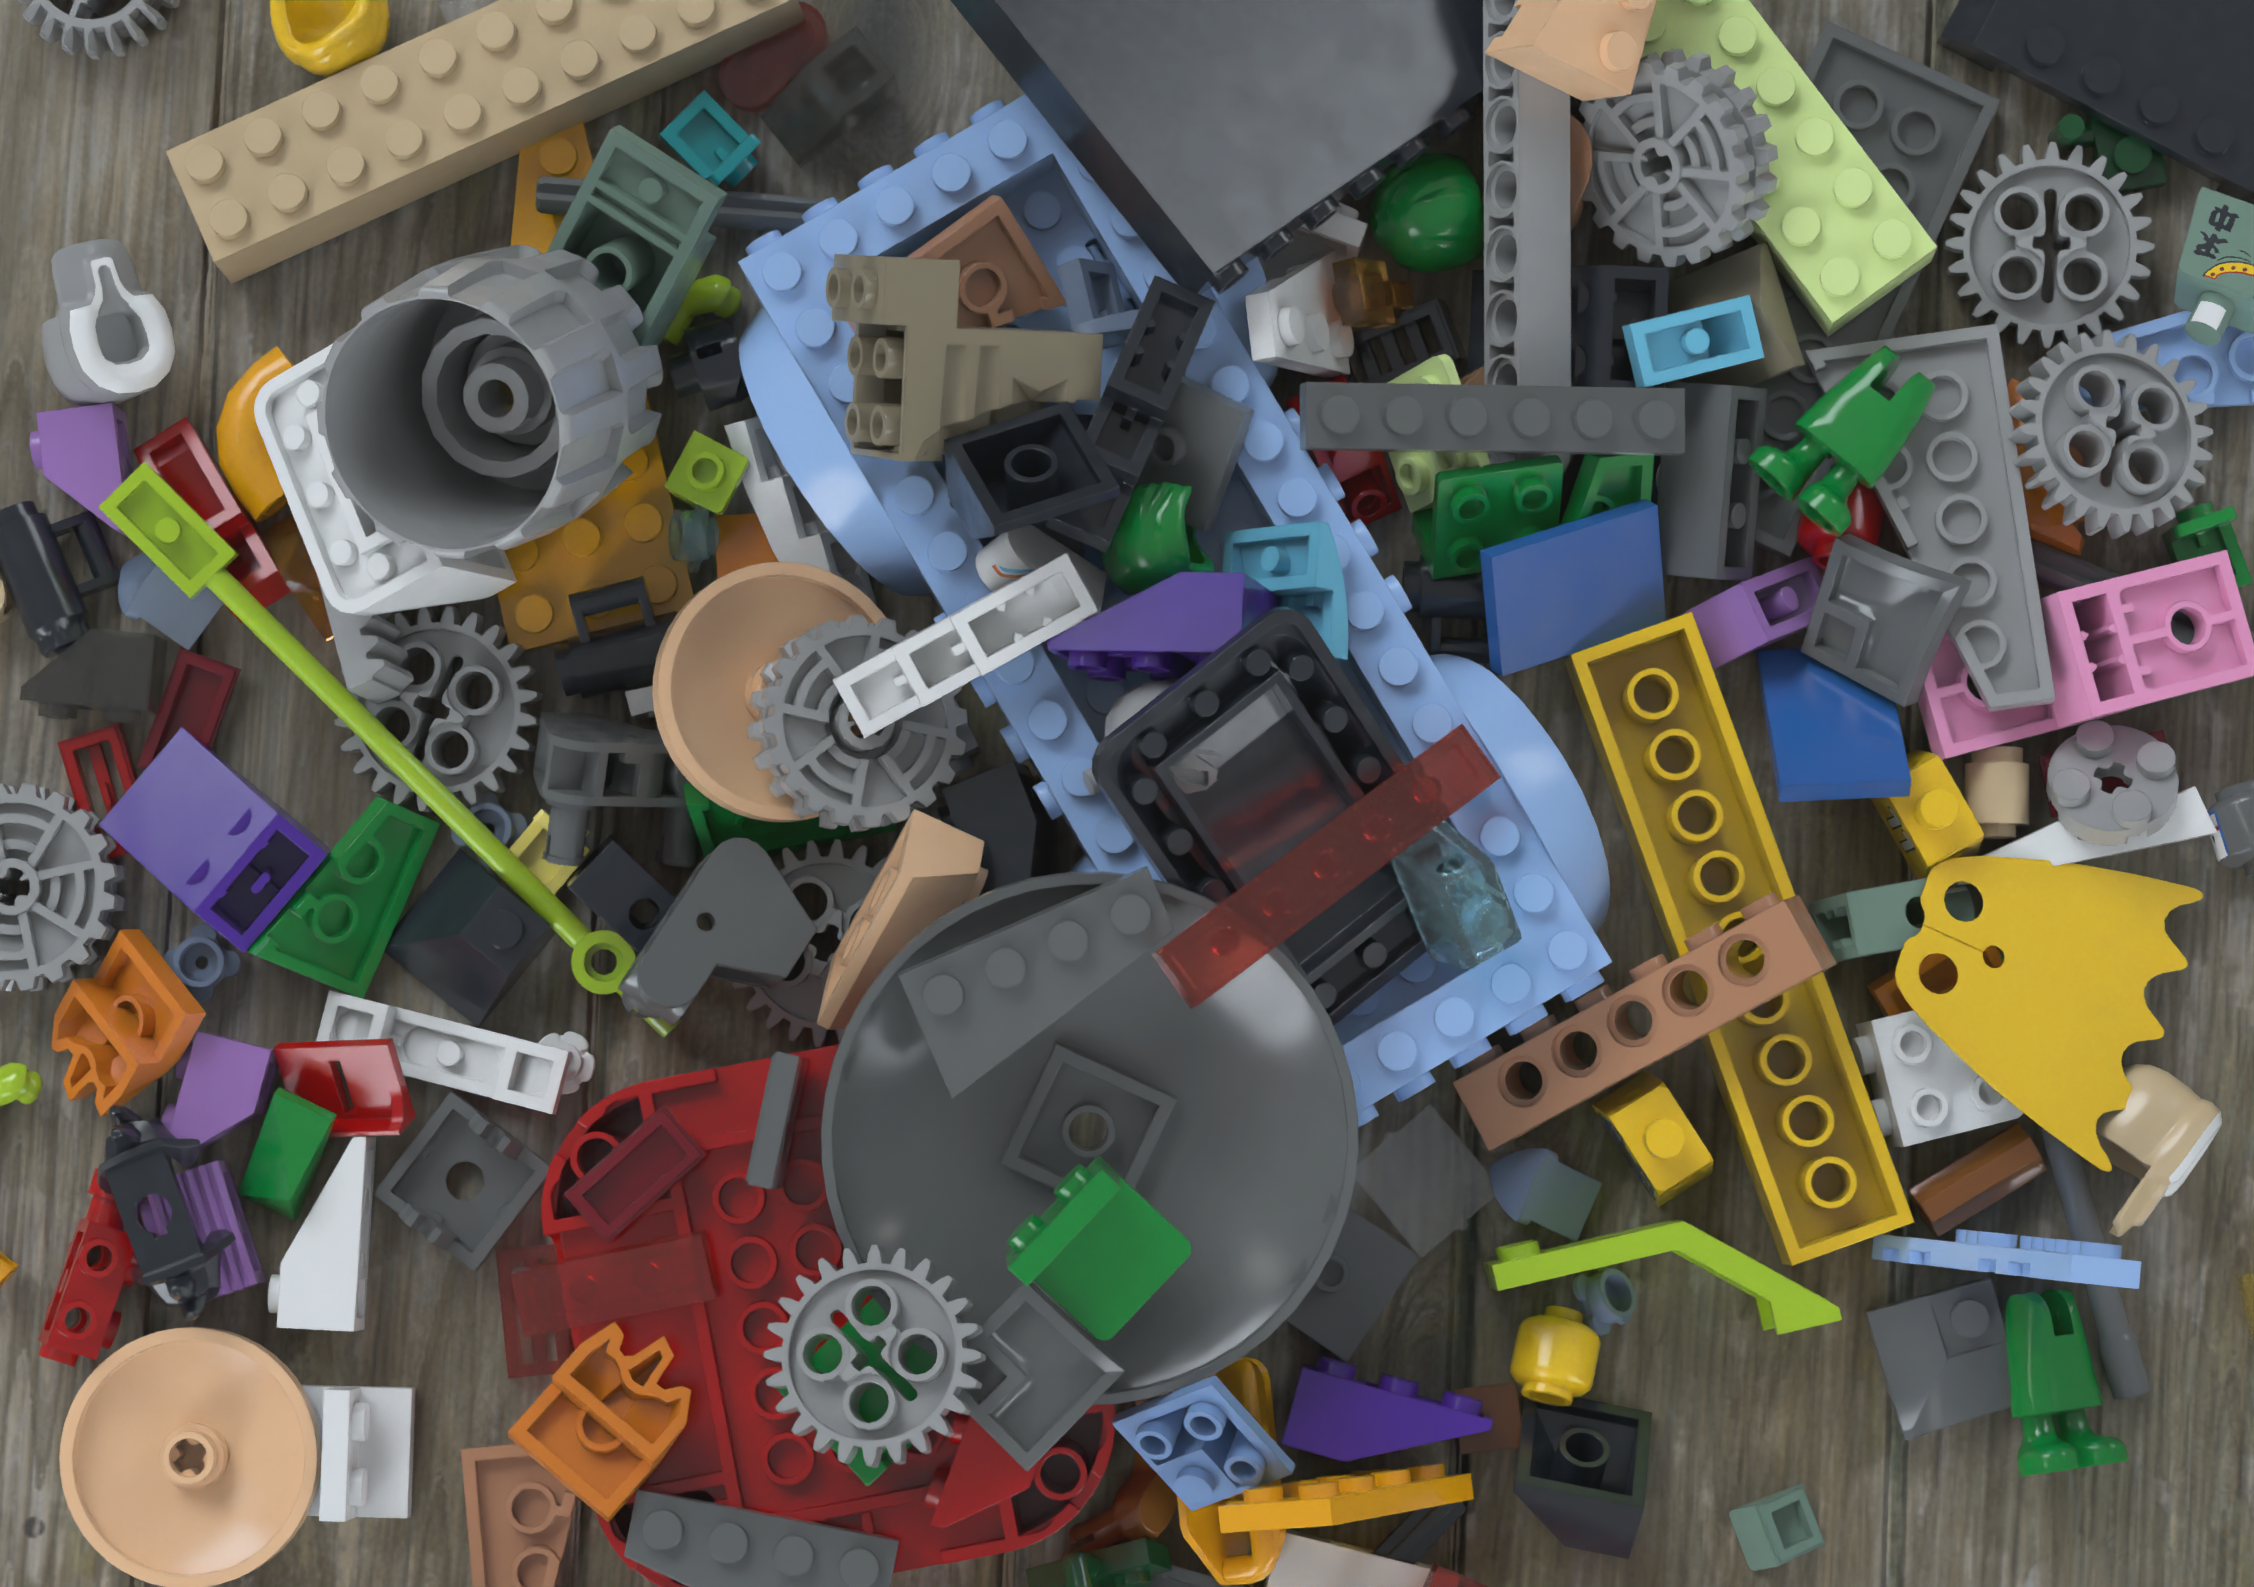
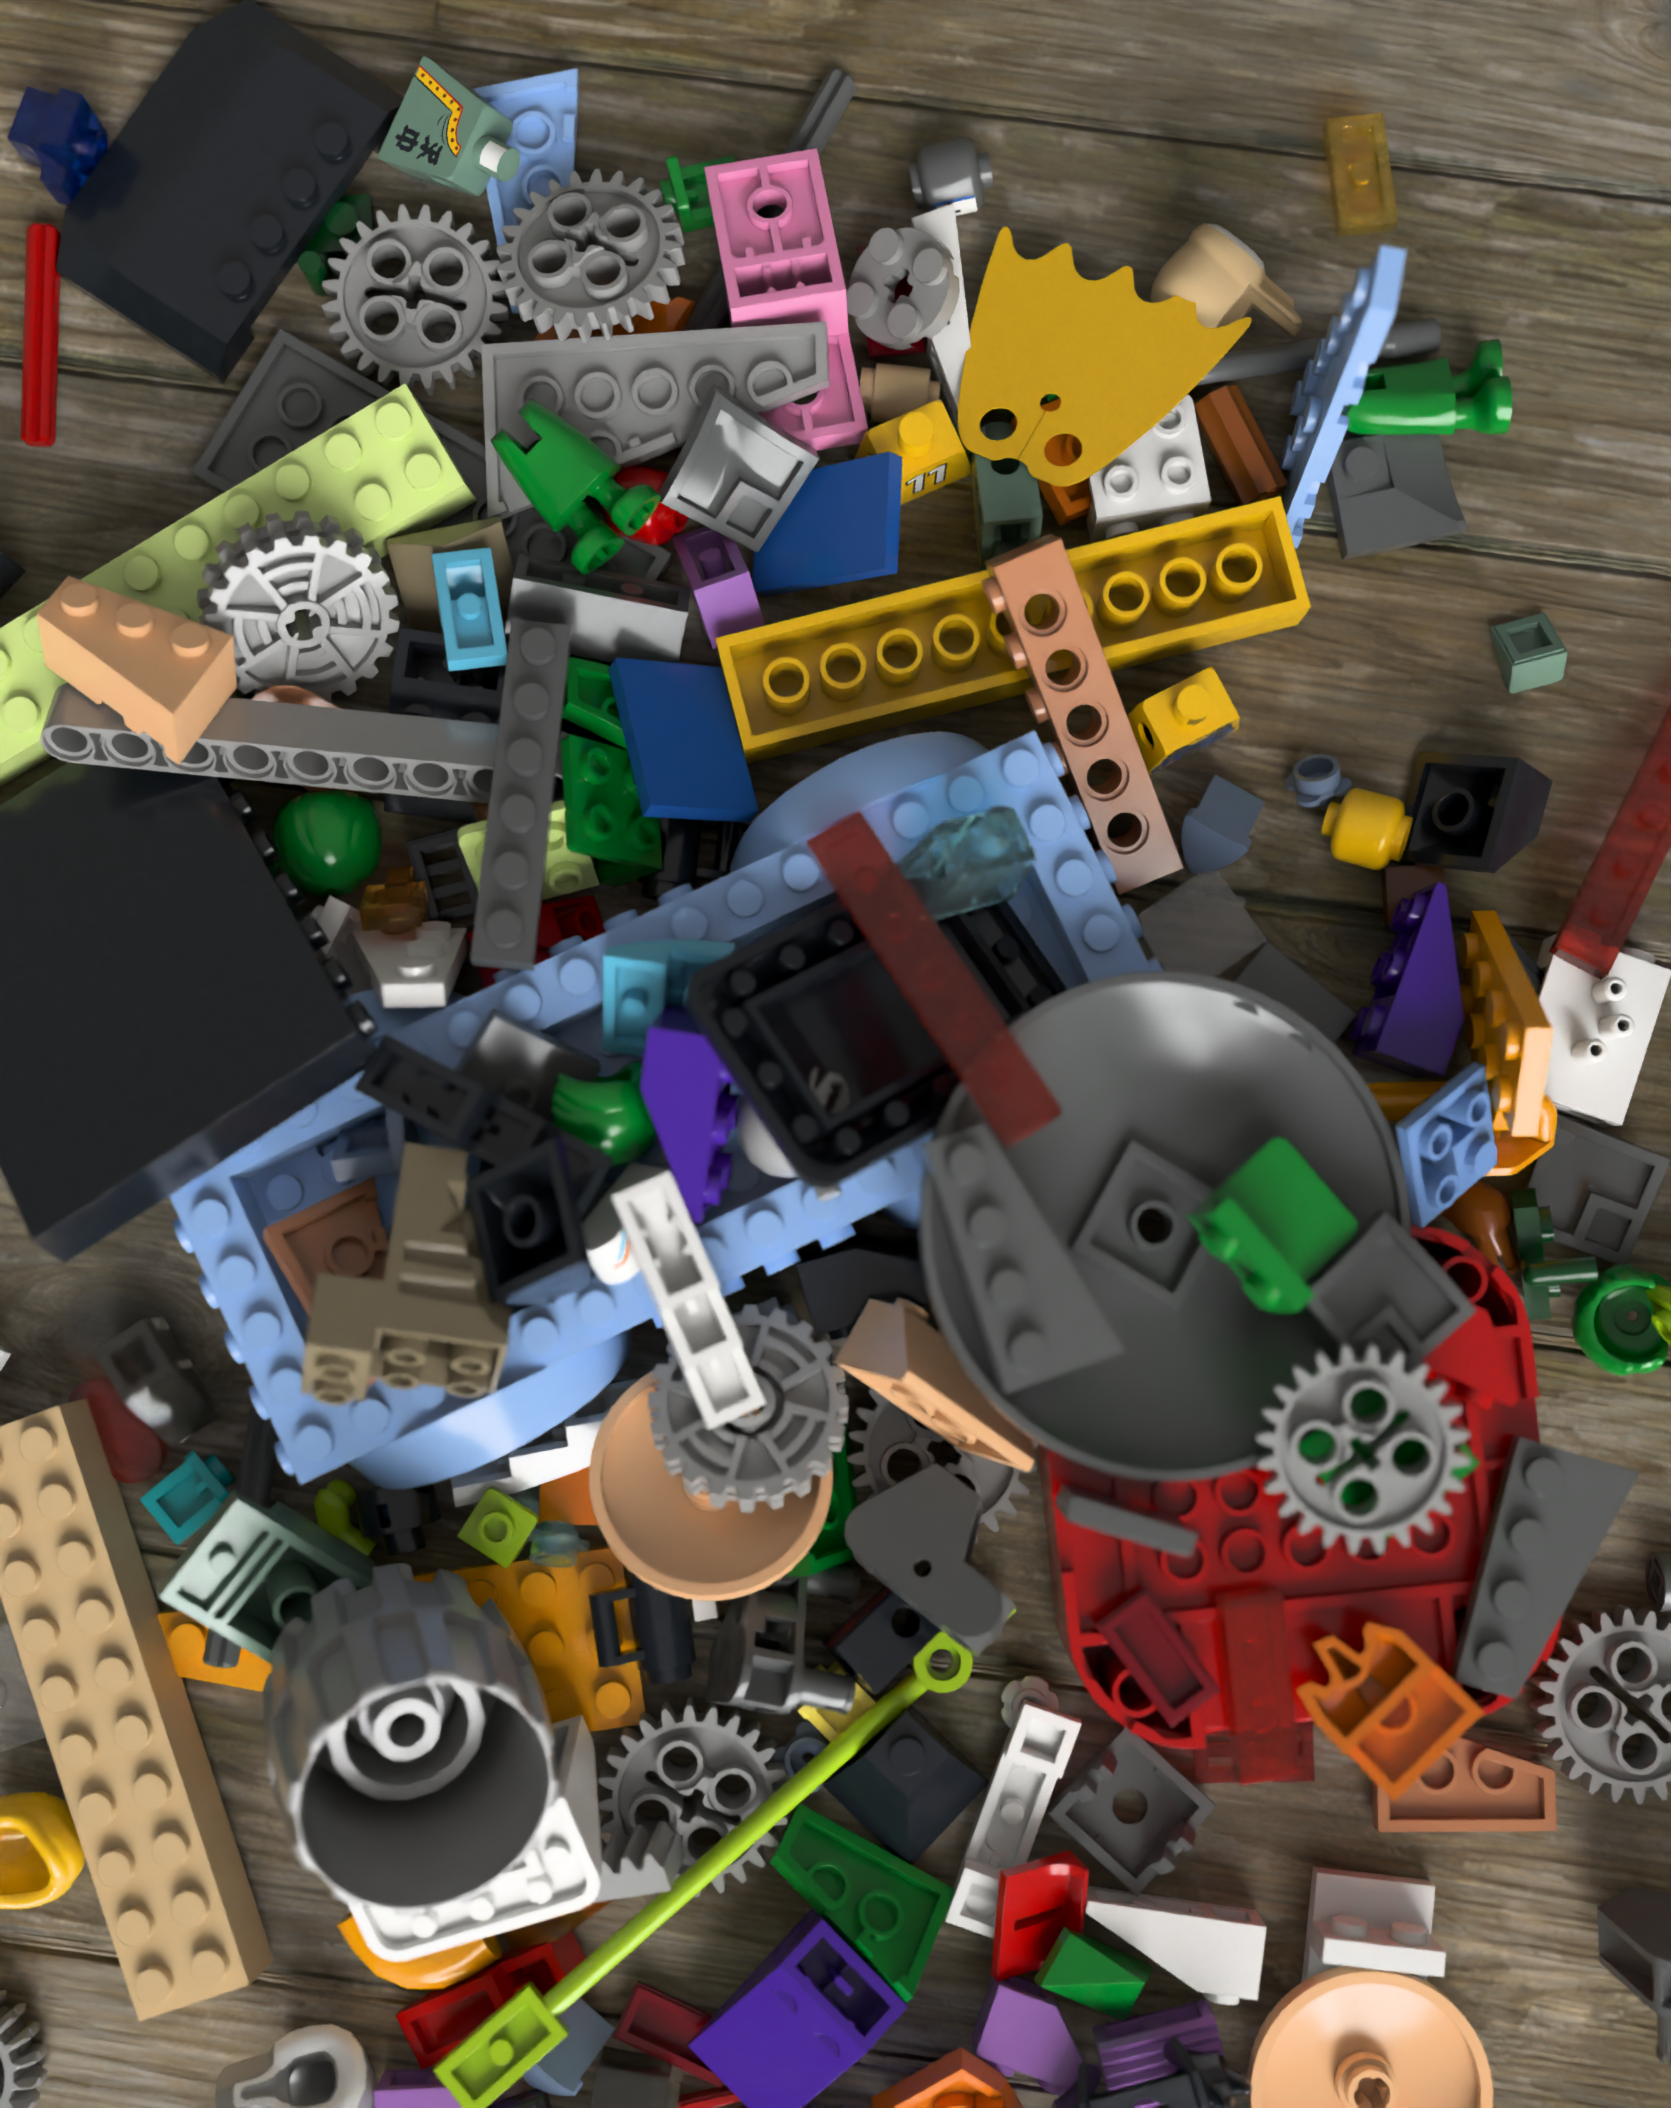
camera: 90 degrees left, 0 degrees up
sand blue plate [164,924,241,1001] -> none
lime windscreen [1484,1219,1842,1335] -> none

